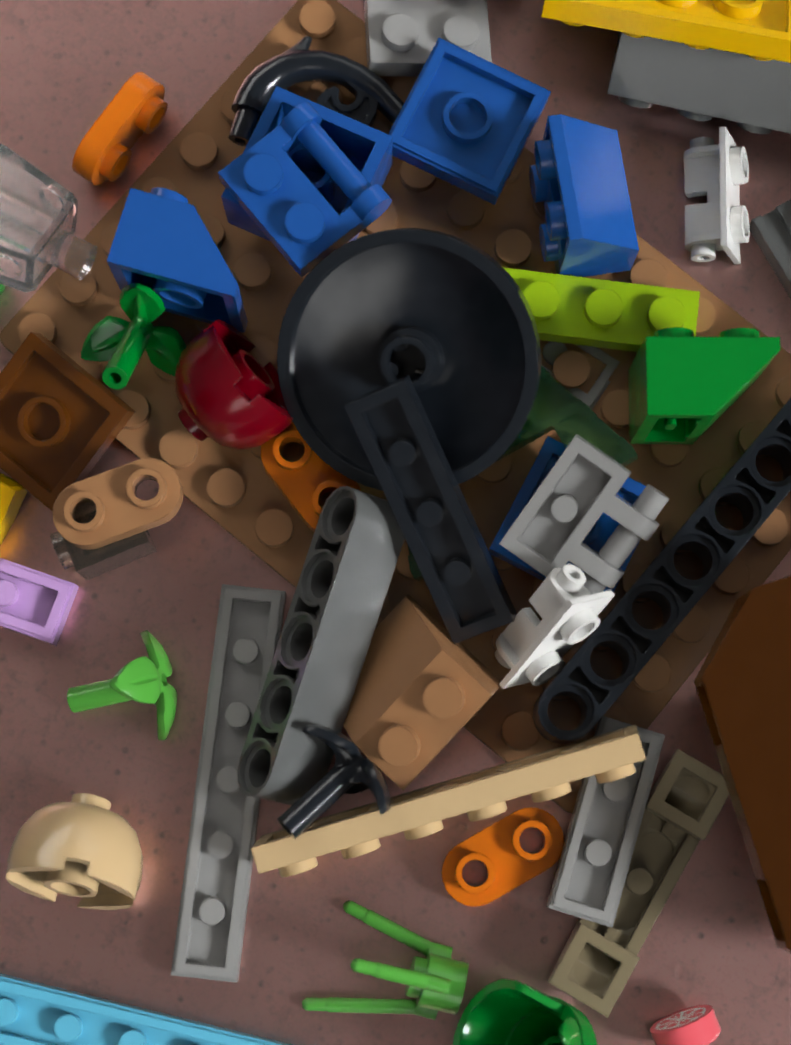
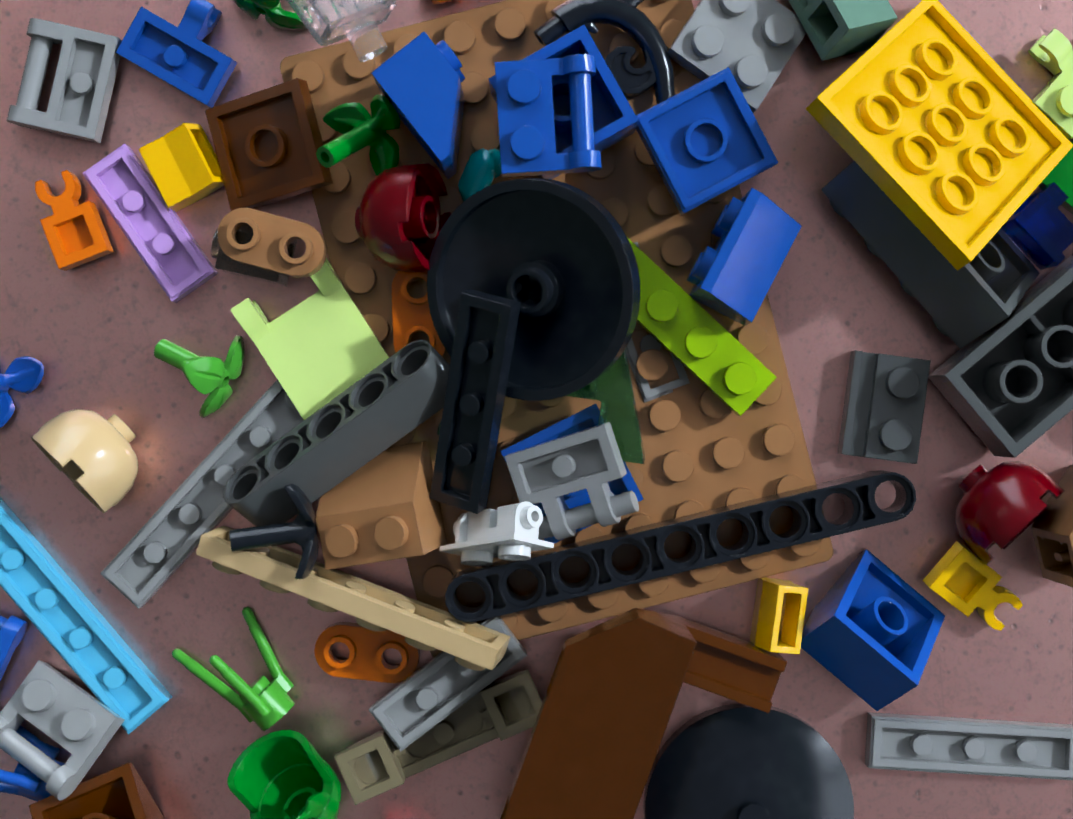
camera: 40 degrees right, 10 degrees up
green slope [628,327,780,445] -> none
white hinge [684,126,750,265] -> none
none -> yellowish green flag [230,258,390,420]
none -> teal arm [458,148,501,202]

